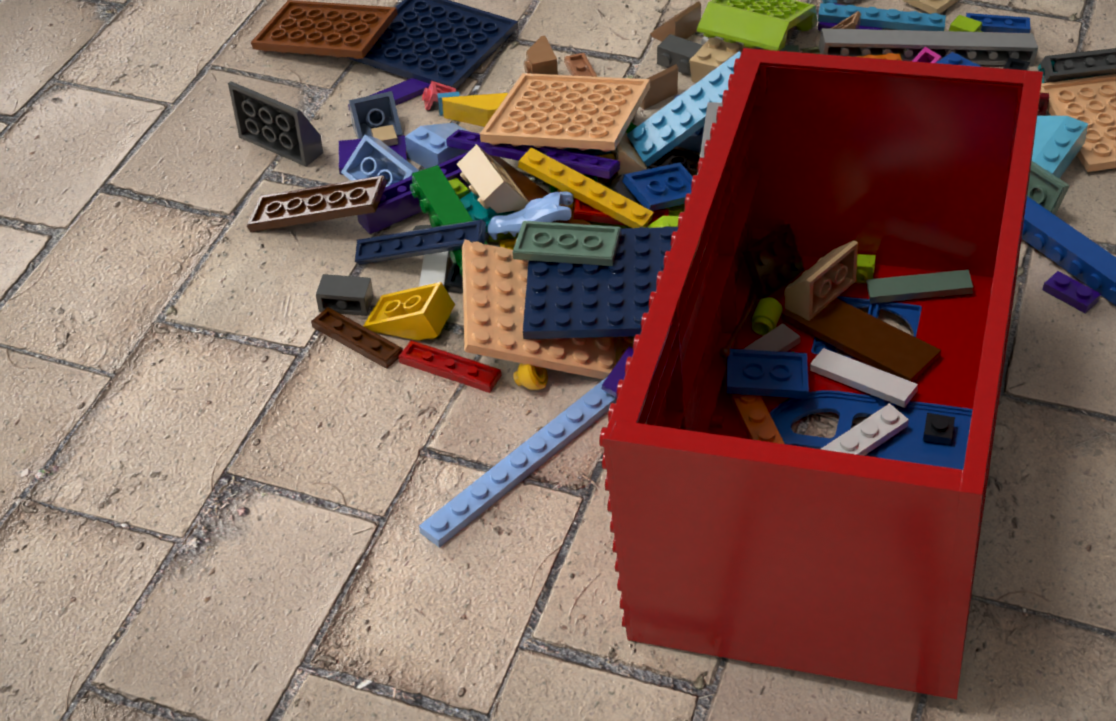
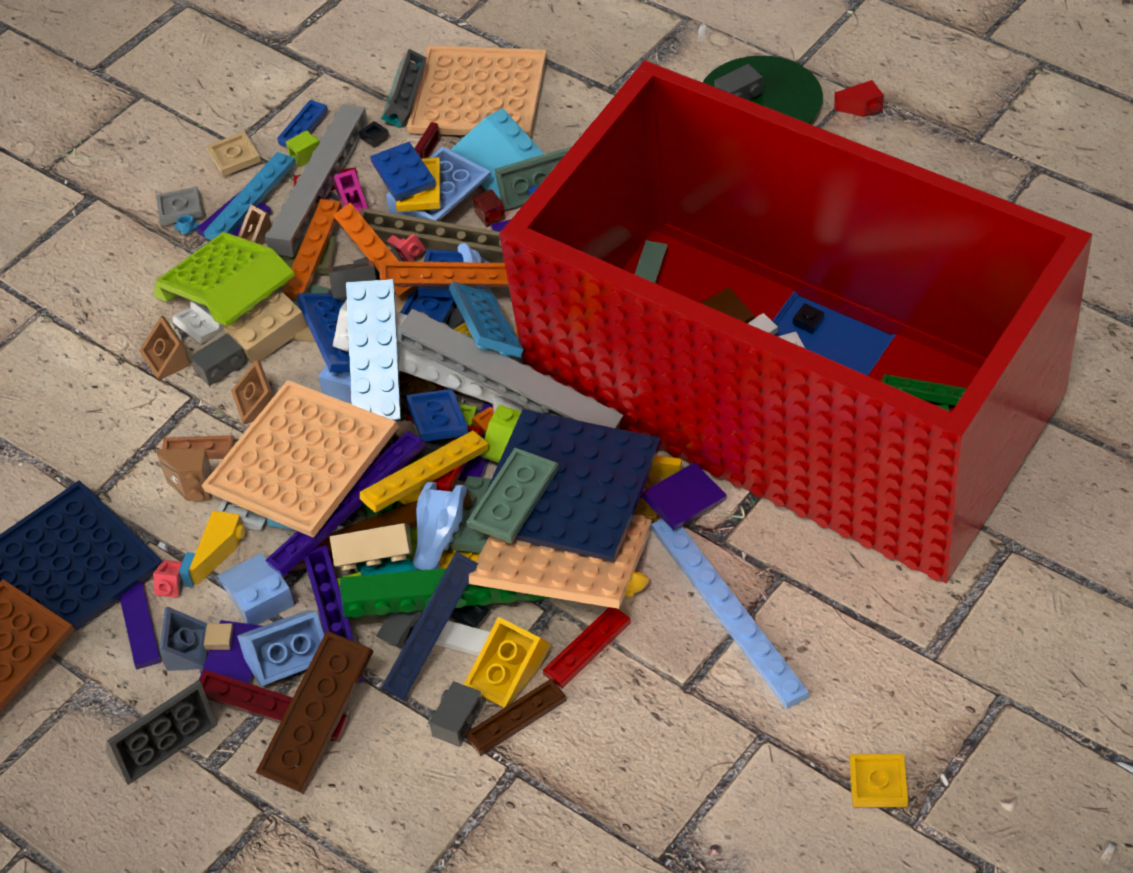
camera: 70 degrees left, 5 degrees up
none -> dark red plate [199,669,349,742]
none -> yellow plate [849,754,908,807]

